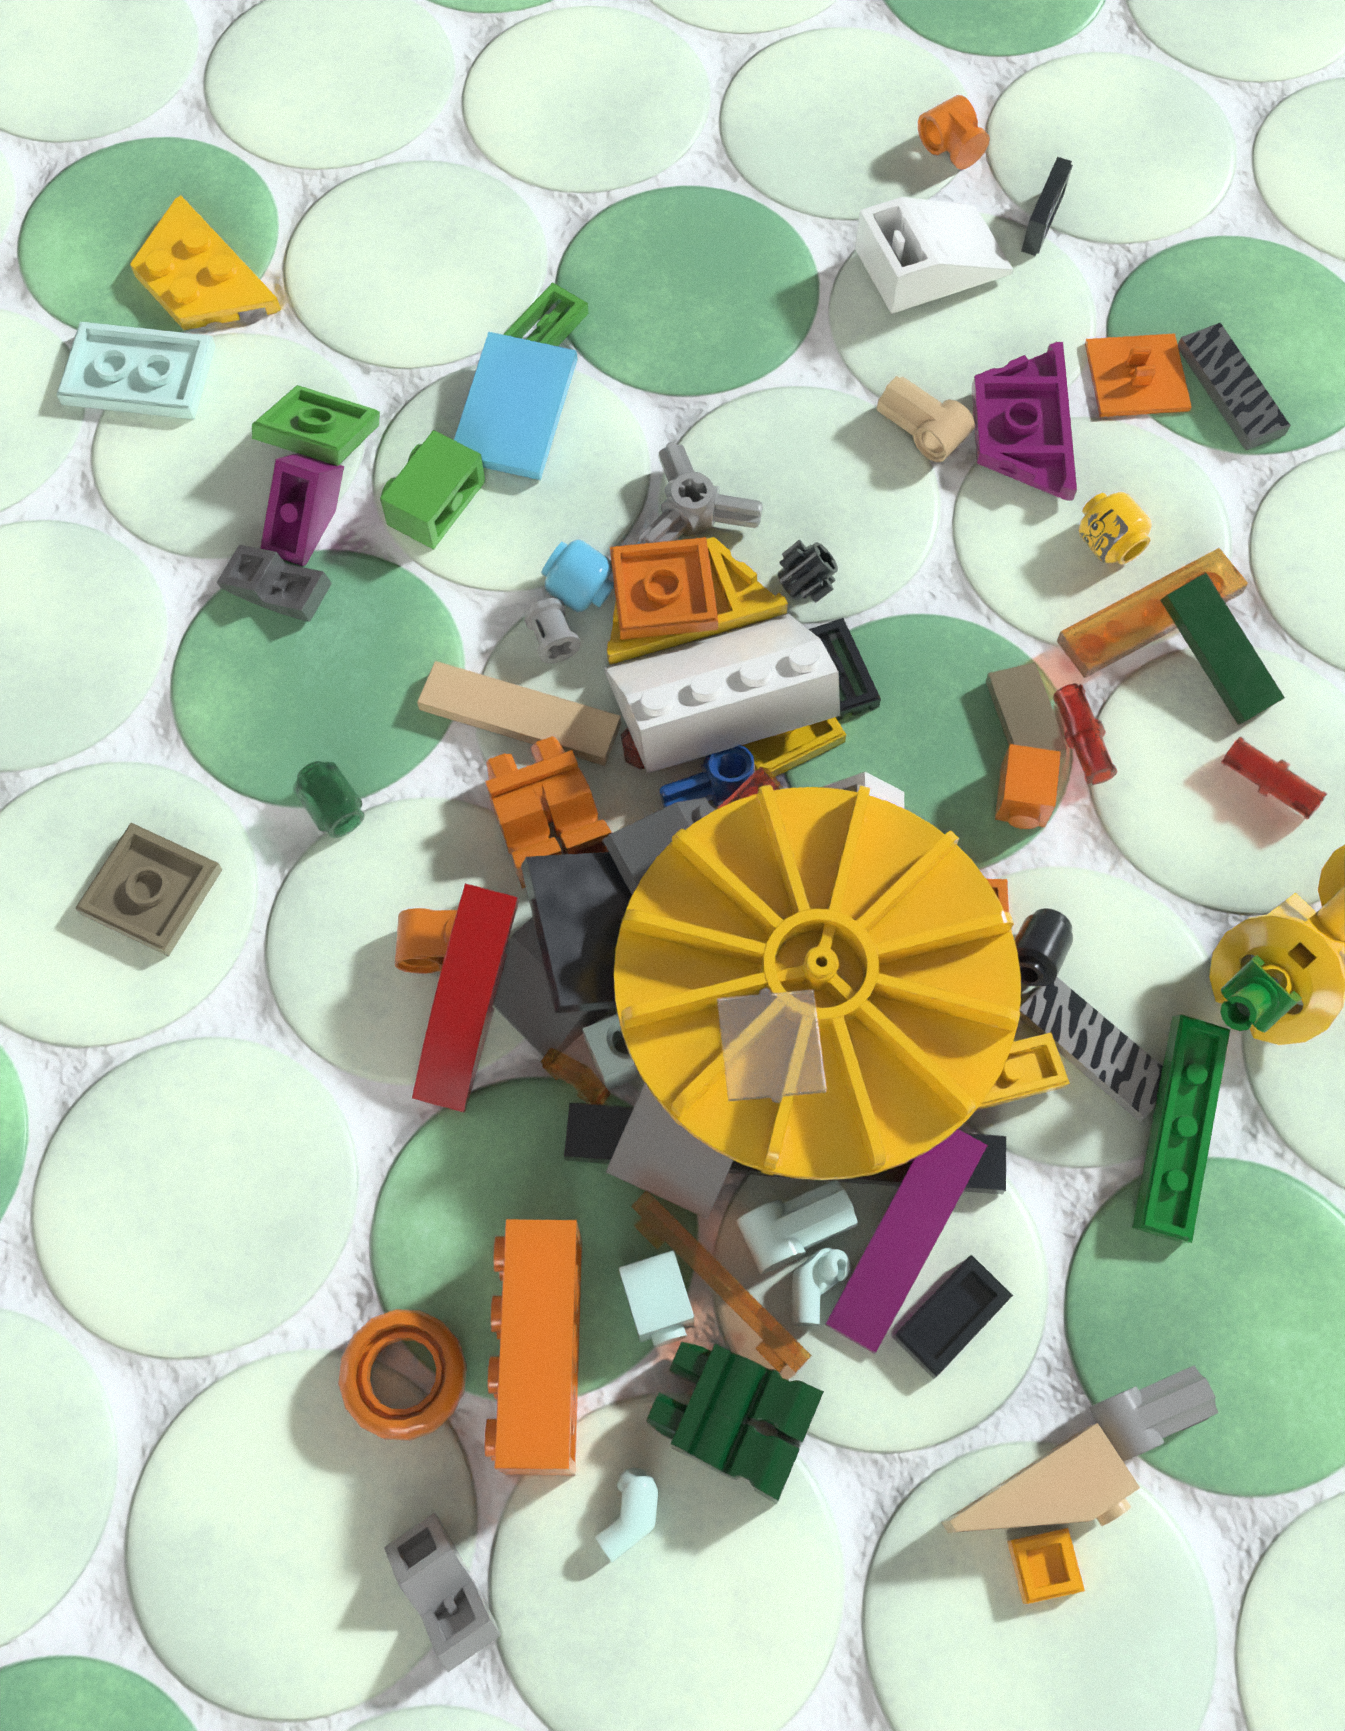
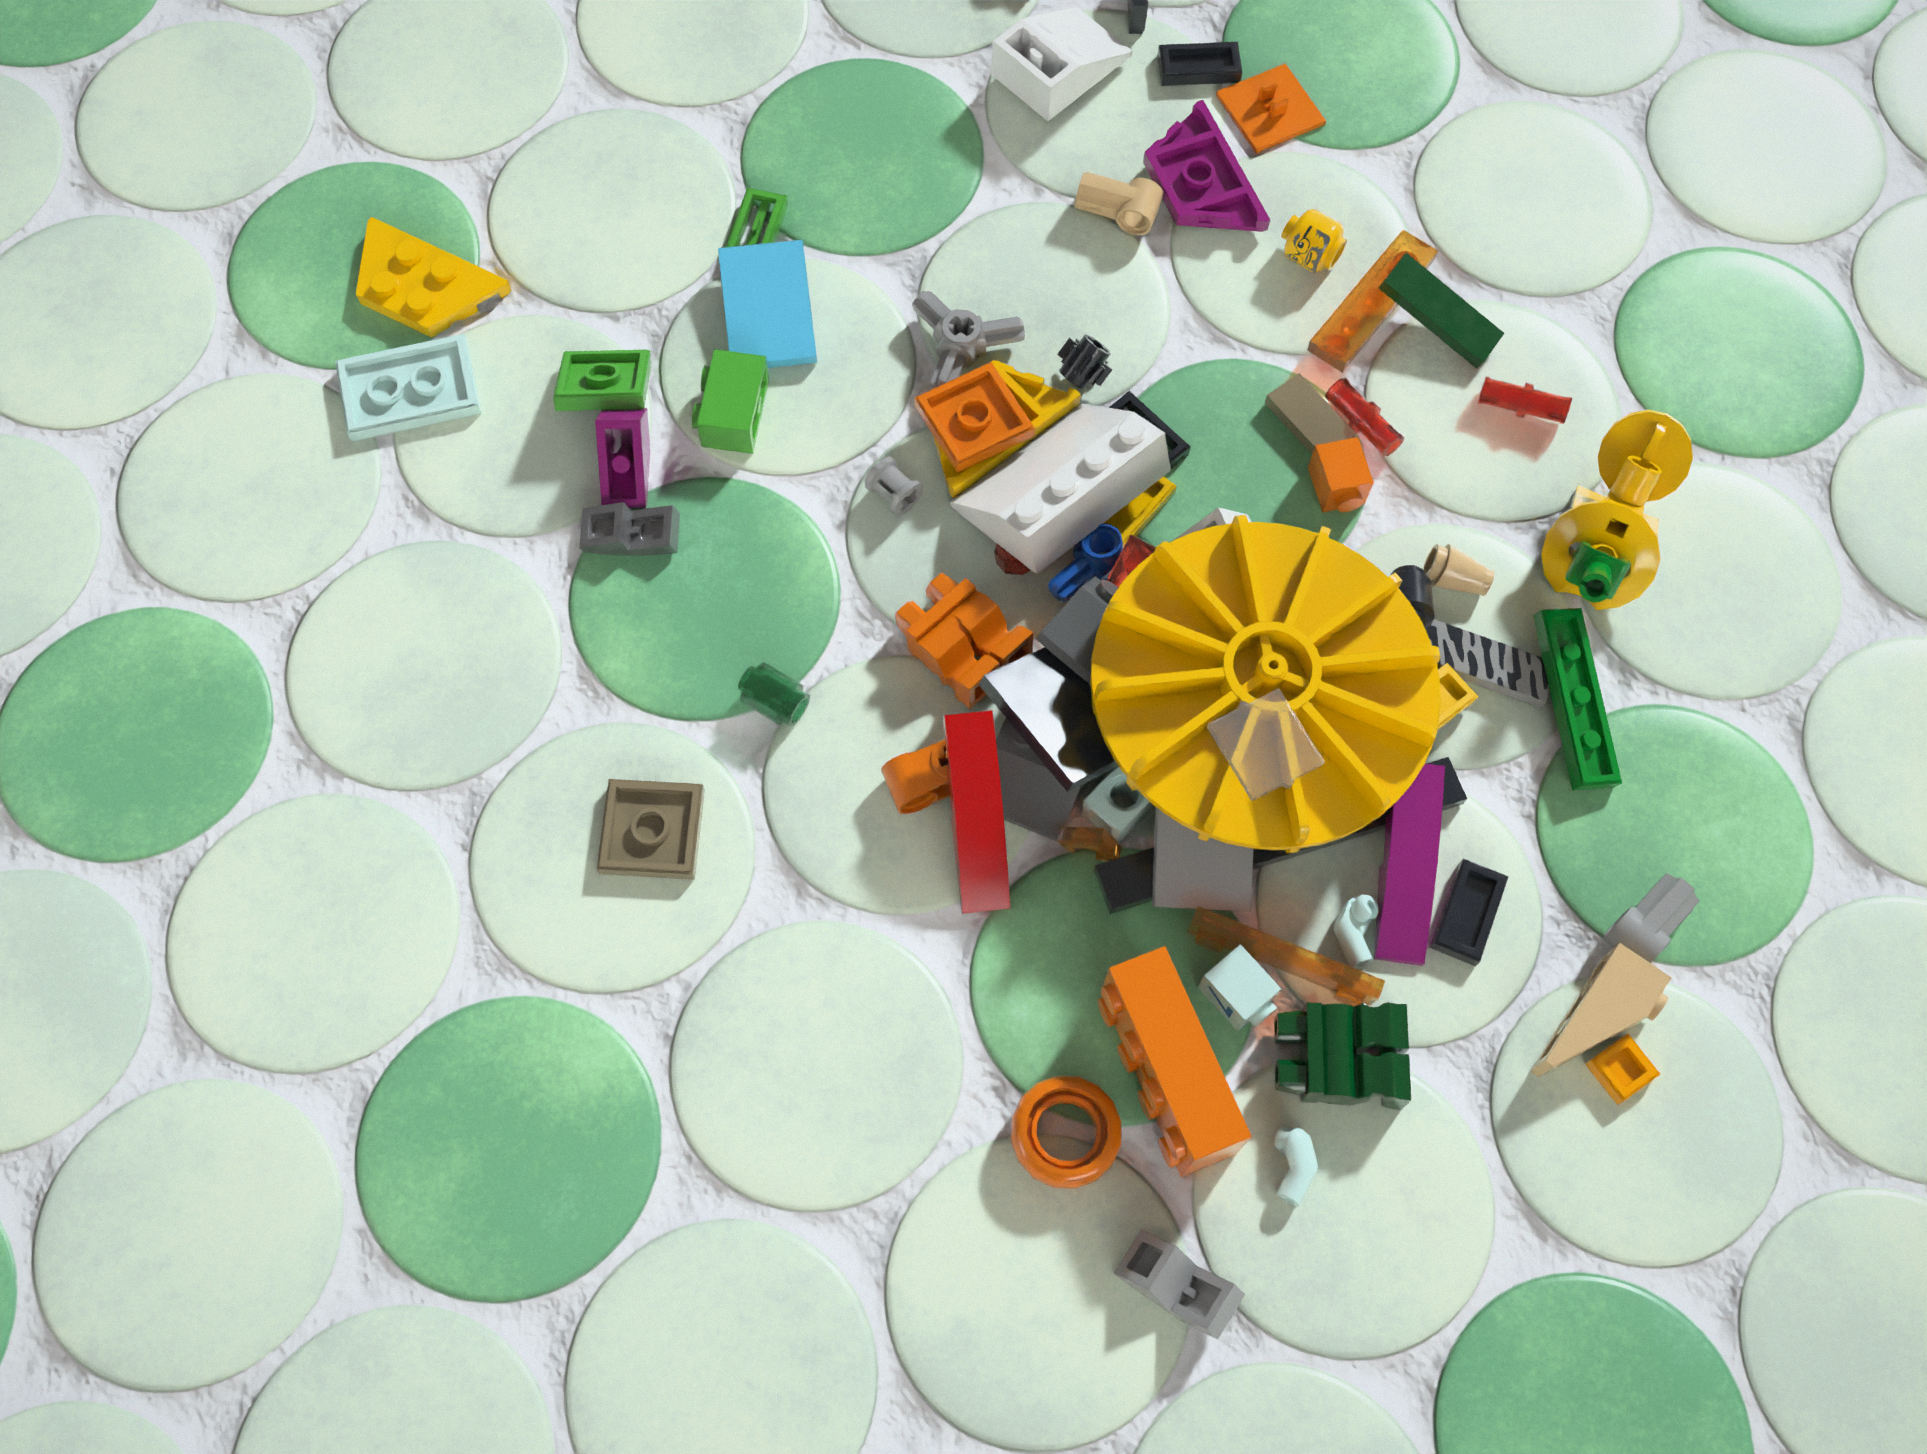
camera: 25 degrees left, 0 degrees up
tan tile [417,661,621,766] -> none
medium azure head [541,539,614,612] -> none
light aqua piece [736,1180,858,1274] -> none
dark grey tile [1178,322,1291,450] -> none
none -> black tile [1157,42,1243,86]
none -> tan cone [1423,544,1495,596]

